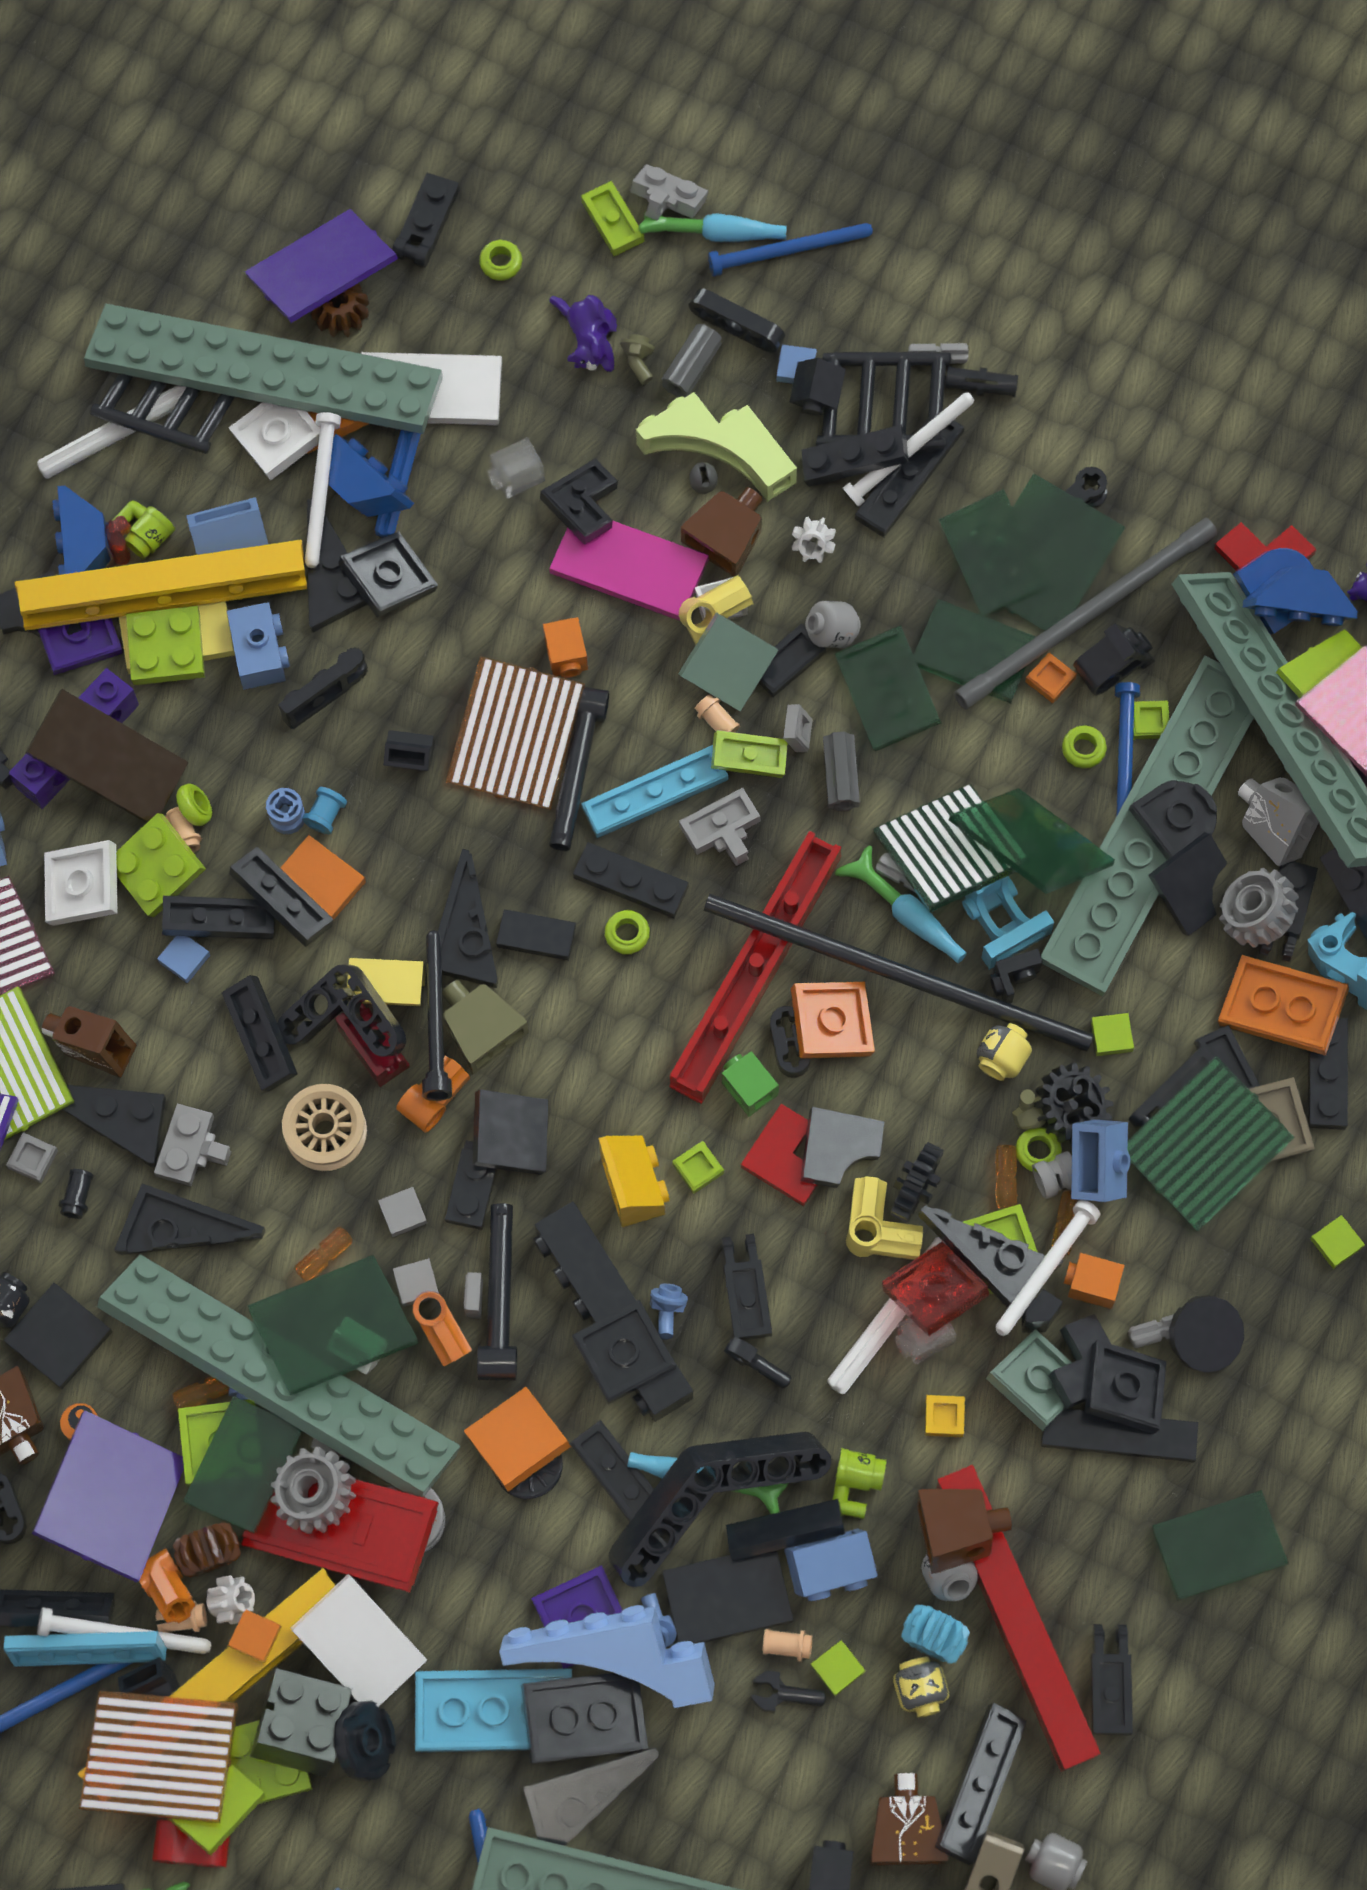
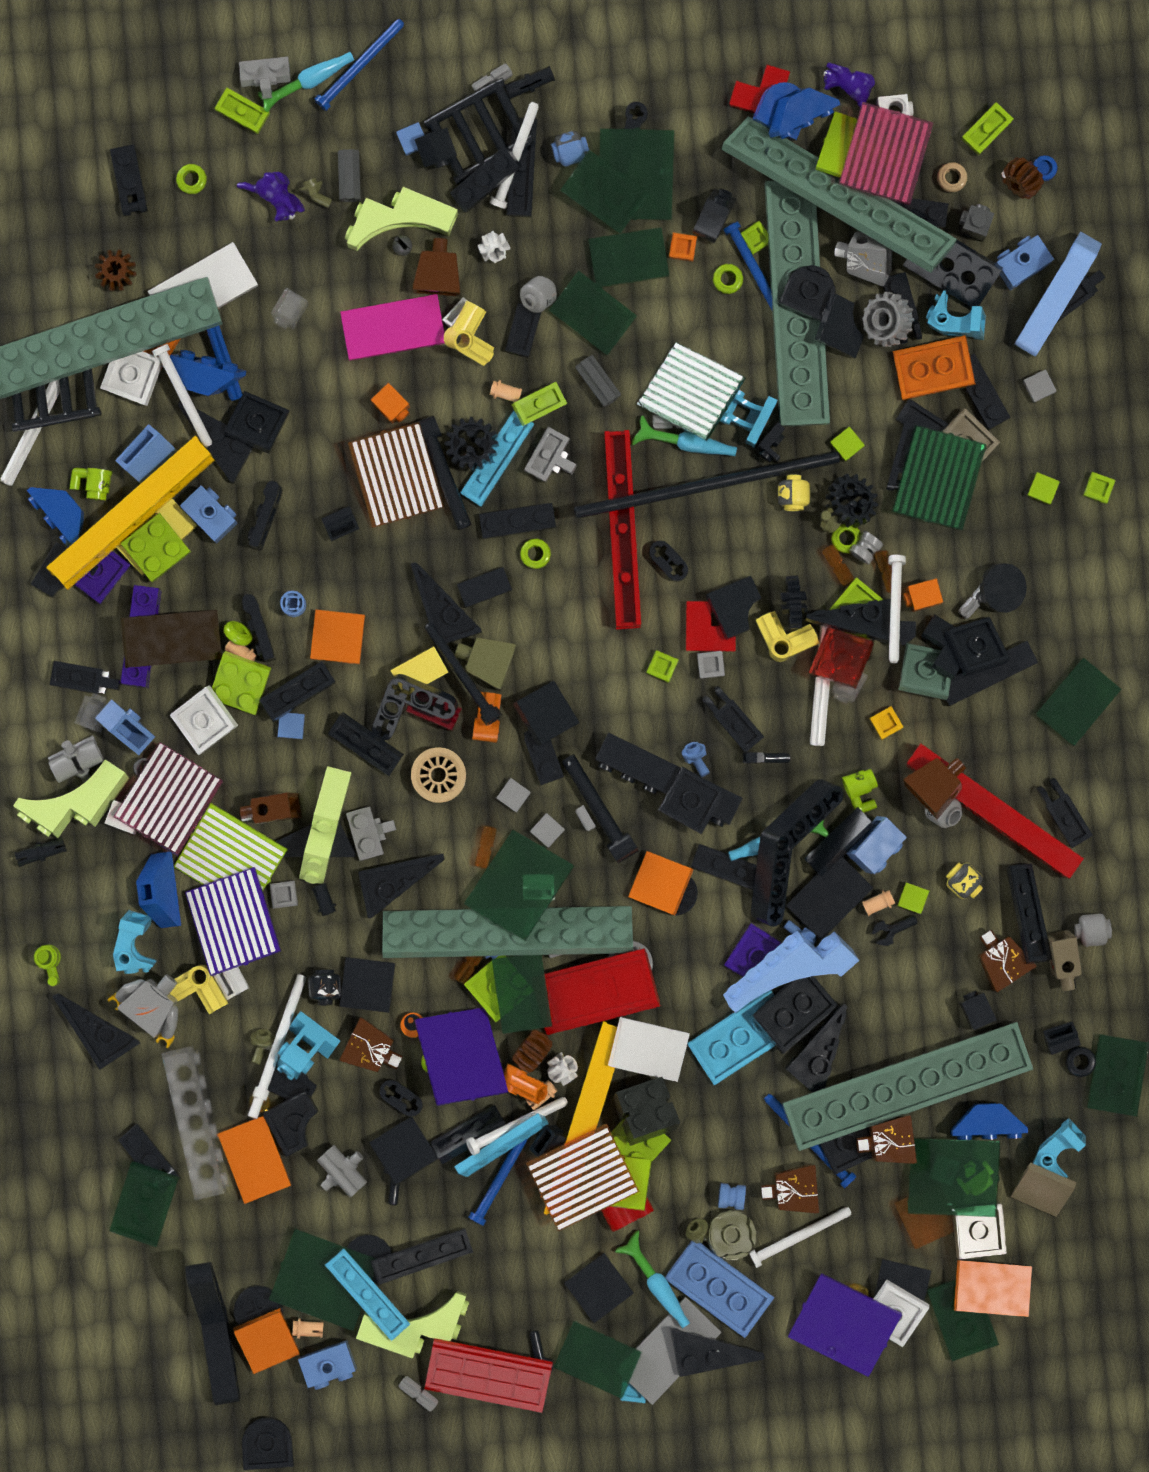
camera: 40 degrees left, 15 degrees up
clear red arm [105,516,131,565] -> none
orange tile [228,1609,282,1663] -> none
black plate [229,847,334,947] -> none
dark purple piece [245,209,398,323] -> none
light grey gear [271,1447,356,1534] -> none
dark azure bush [302,787,347,835] -> none
black tile [334,1700,396,1781] -> none
orange piece [413,1291,472,1367] -> none
black tile [540,458,618,544] -> none
yellow slope [599,1135,670,1227] -> none
sand green tile [678,612,778,711] -> none
black beam [688,288,785,353] -> none
bright green brick [722,1051,779,1117] -> none
light grey tile [783,704,813,752] -> none
tile [791,982,875,1058] -> none
medium azure gear [901,1605,970,1663] -> none
clear green piece [948,788,1115,894] -> none
dark grey piece [954,518,1217,710] -> none
medium blue brick [1071,1120,1130,1202] -> none
none -> black hinge [242,594,276,663]
none -> yellowish green arch [299,766,351,884]
none -> black gear [445,417,499,472]
none -> medium blue head [551,131,589,166]
none -> light grey plate [697,651,725,679]

